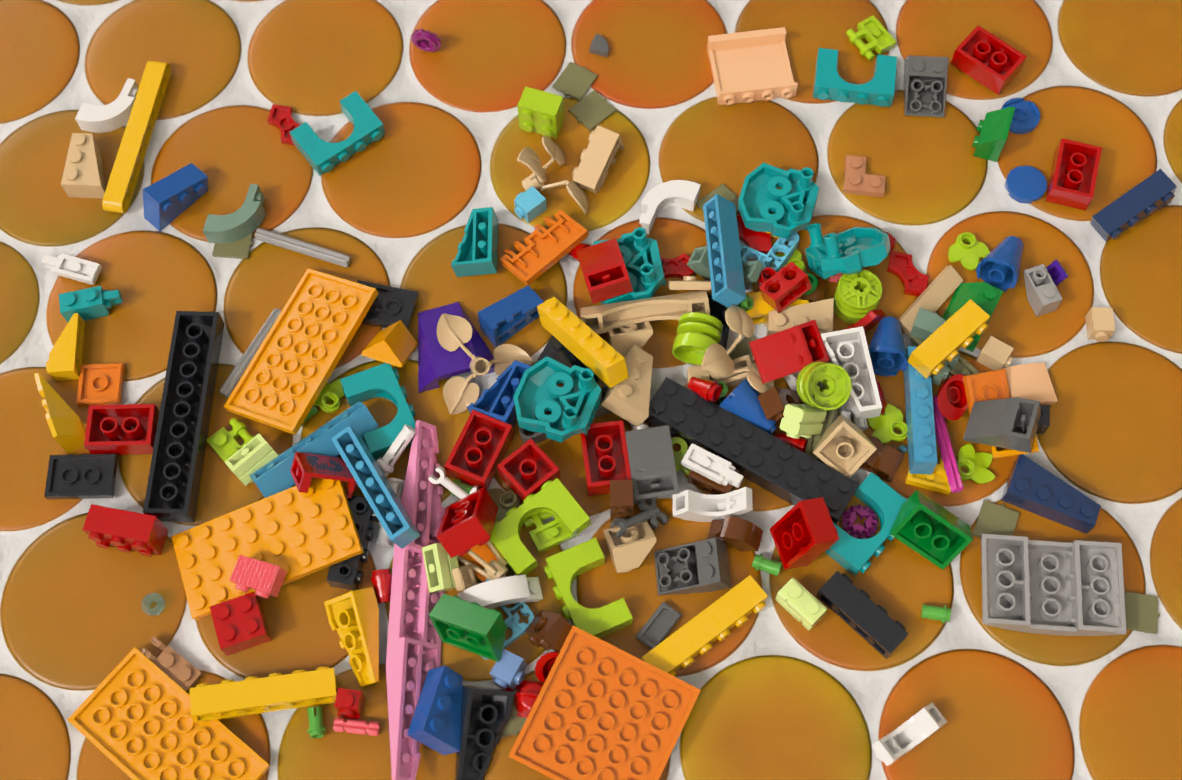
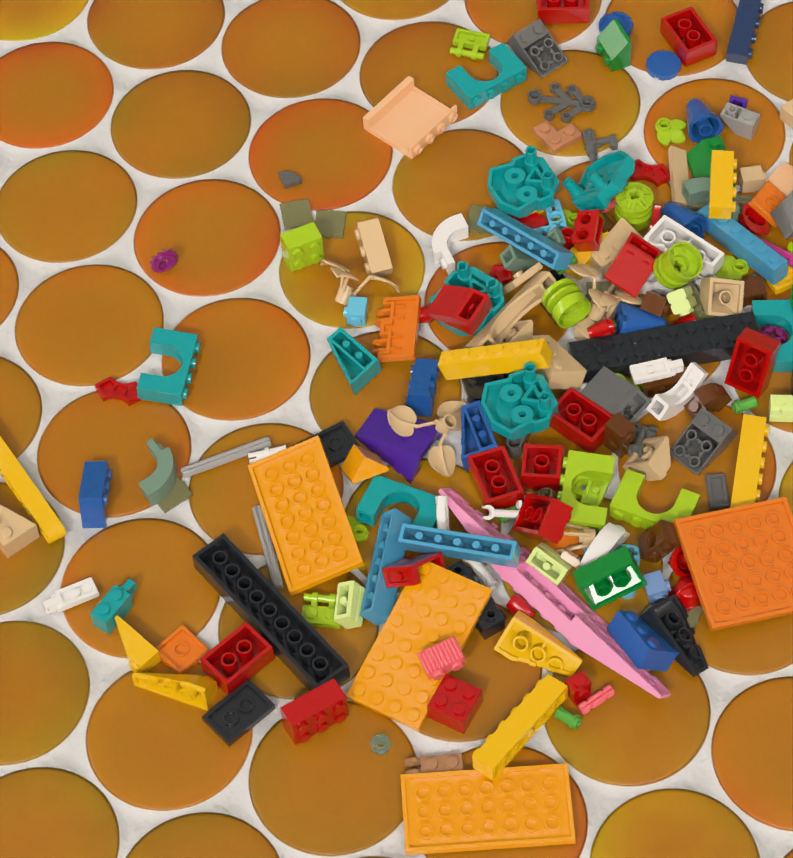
camera: 40 degrees left, 10 degrees down
none -> white pin [248,445,286,464]
none -> dark grey plant [528,83,596,123]
none -> dark grey piece [582,129,618,163]

